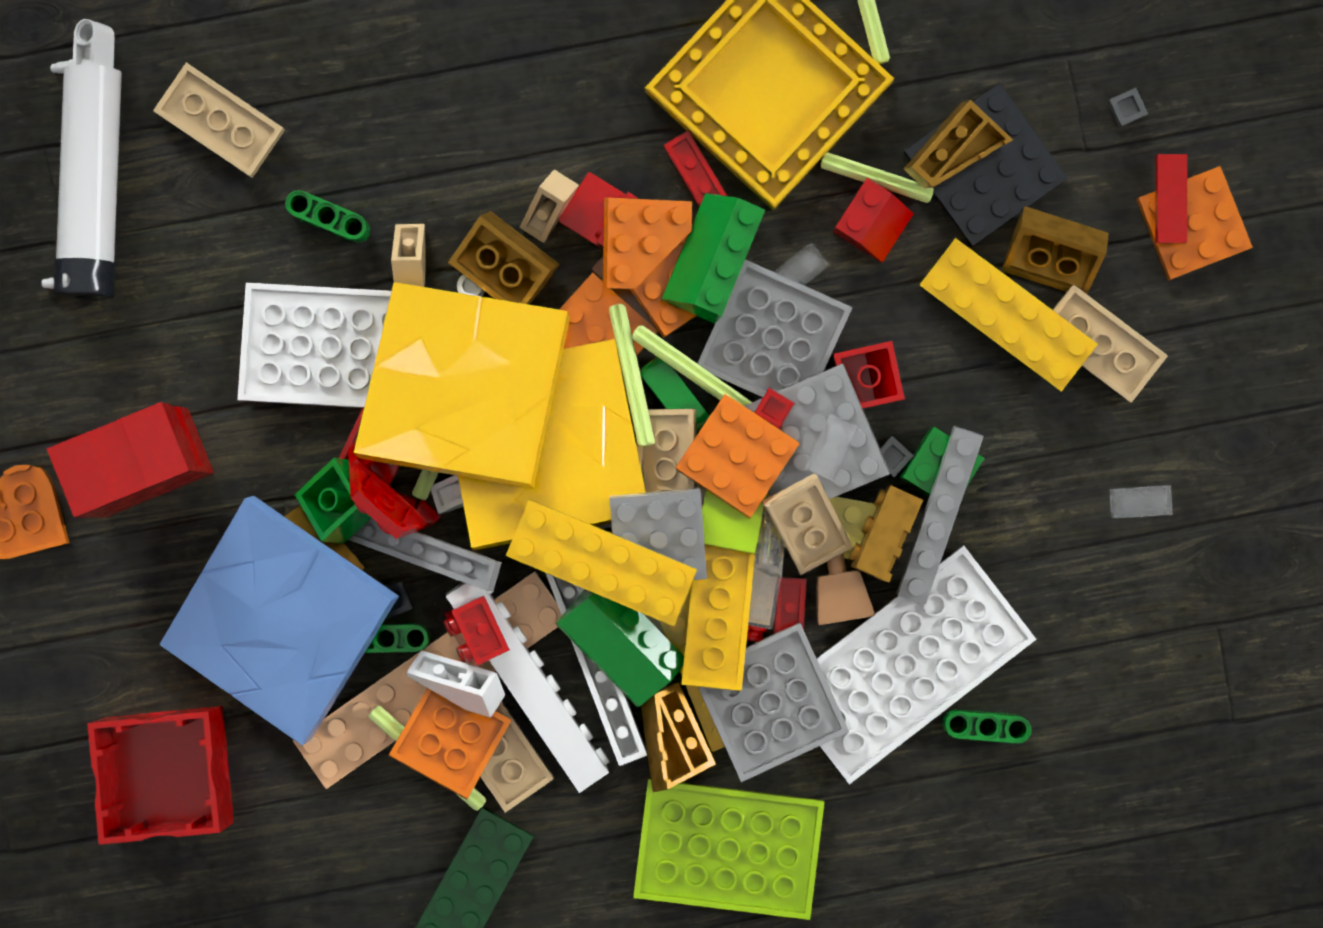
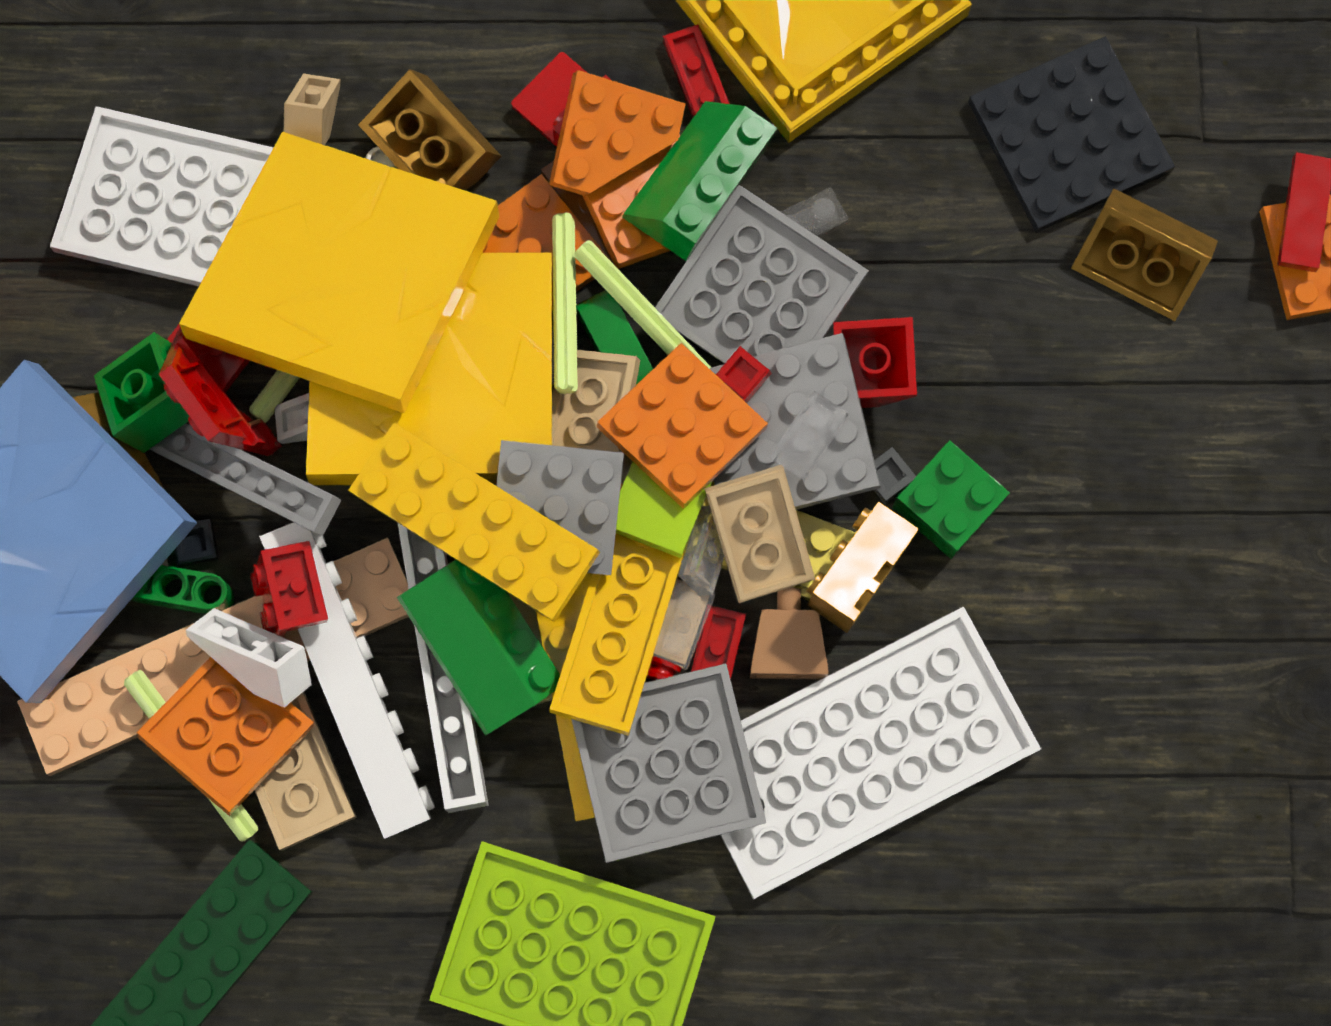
camera: 10 degrees right, 10 degrees down
green beam [285,190,370,243] -> none
tan slope [519,170,579,243] -> none
pearl gold wedge [641,683,716,792] -> none
yellowish green axle [821,152,934,203] -> none
red slope [833,178,914,263] -> none
light grey plate [896,426,984,604] -> none
pearl gold wedge [903,100,1013,189] -> none
yellow plate [920,238,1098,392] -> none
green beam [942,709,1031,743] -> none
tan plate [1053,284,1168,403] -> none
dark grey plate [1107,88,1148,128] -> none
clear plate [1110,485,1173,518] -> none

